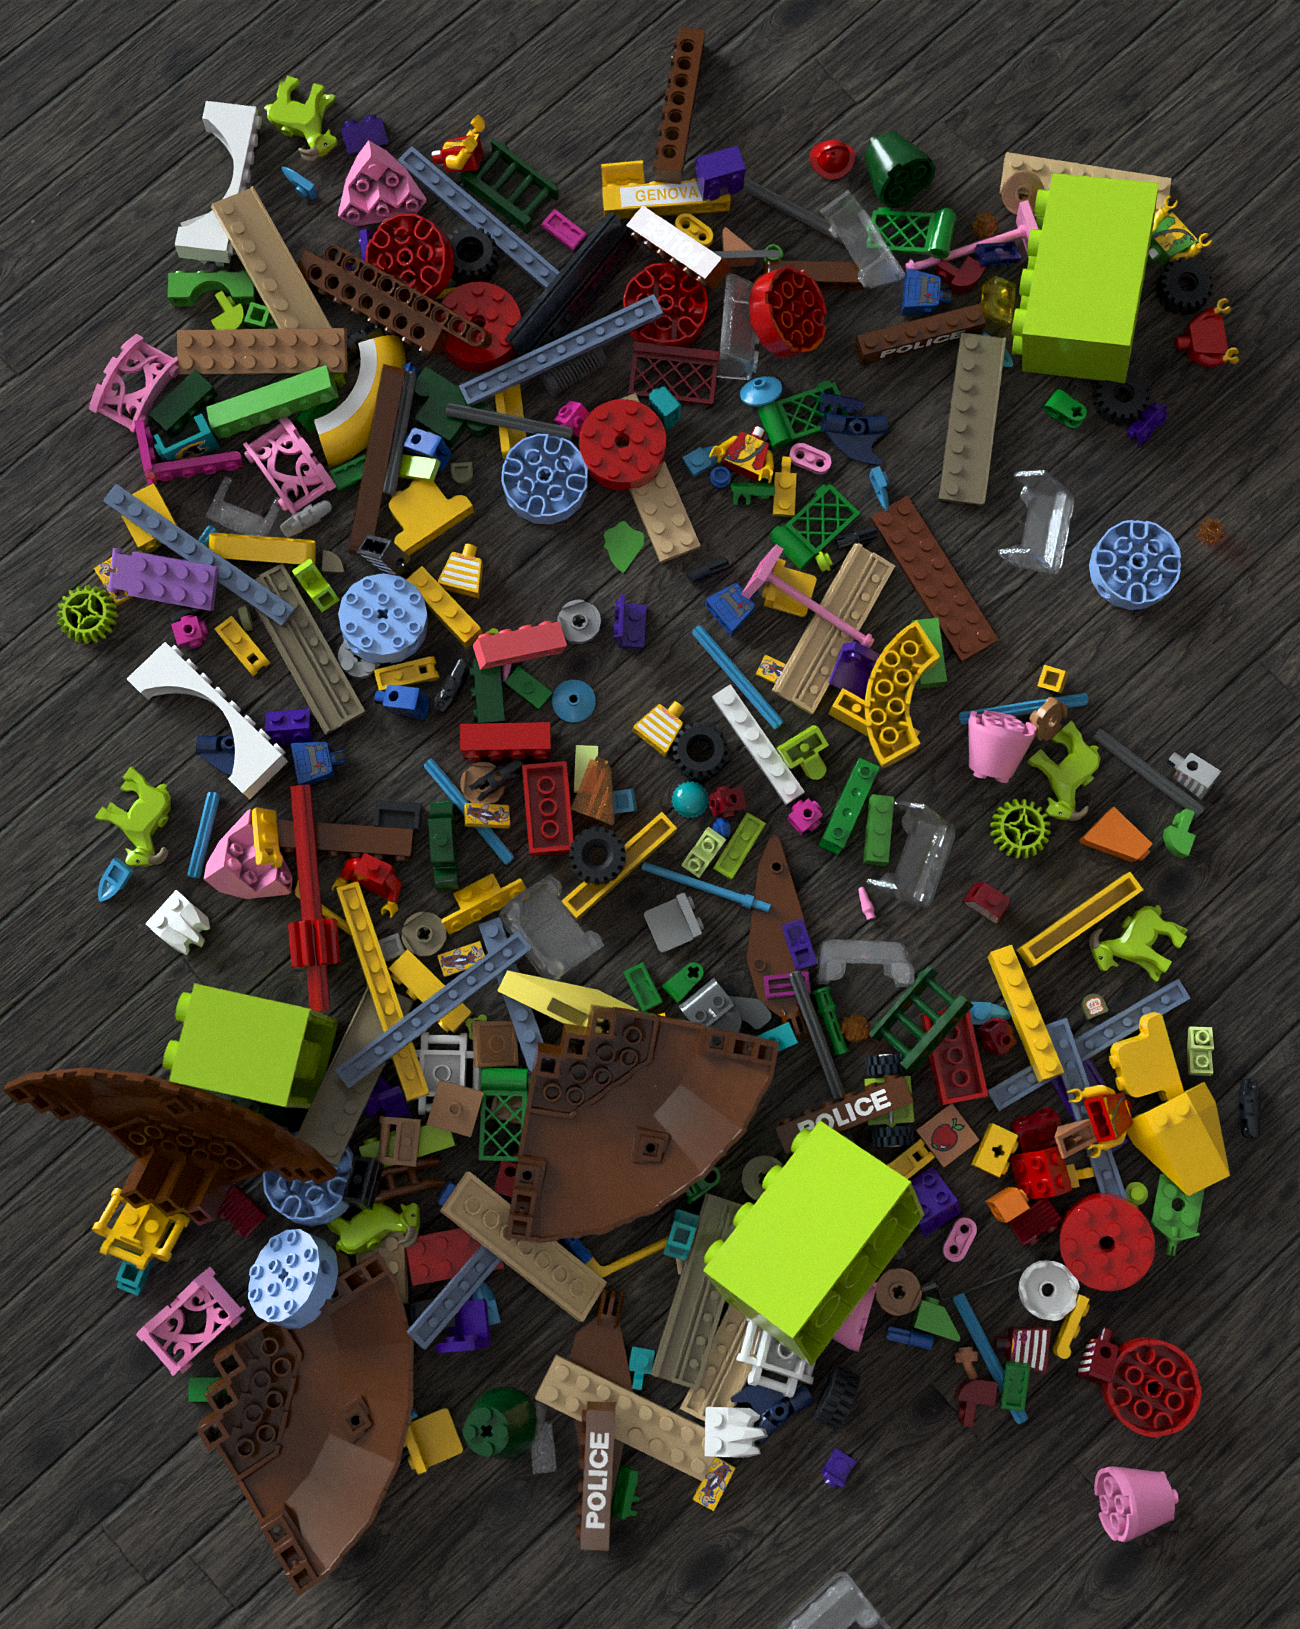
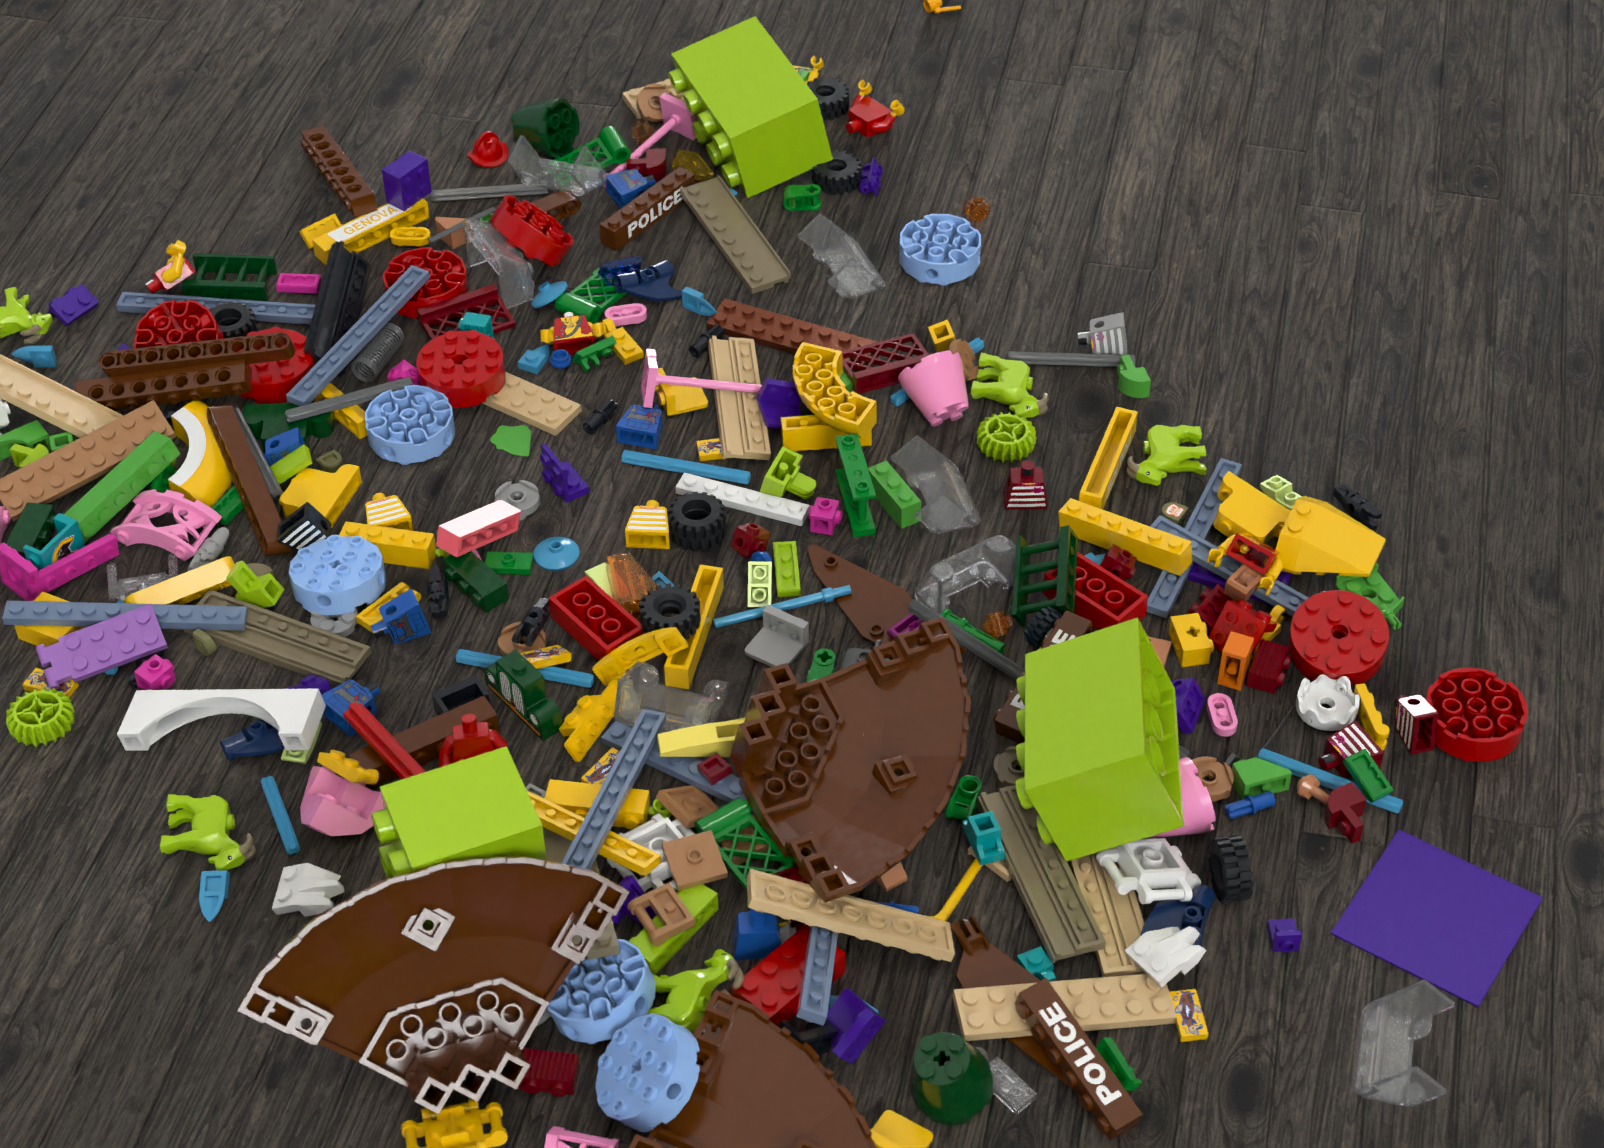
camera: 30 degrees left, 35 degrees down
yellow plate [215,616,271,677] -> none
bright pink brick [338,141,427,227] -> none
black brick [342,1155,384,1210] -> none
reddish brown piece [374,1157,445,1204] -> none
dark tan plate [402,912,447,957] -> none
red brick [460,722,552,762] -> none
brick [626,205,731,290] -> none
teal hat [671,781,709,819] -> none
green piece [770,484,860,570] -> none
dark purple slope [781,919,817,970] -> none
lime plate [815,551,833,572] -> none
bright pink piece [858,887,876,920] -> none
clear blue plate [974,241,1022,267] -> none
orange slope [1079,807,1153,862] -> none
bright pink cone [1095,1466,1179,1542] -> none
none -> yellow slope [592,627,689,686]
none -> dark red tile [697,753,732,786]
none -> dark red fence [842,333,933,394]
none -> dark purple piece [1331,830,1543,1007]

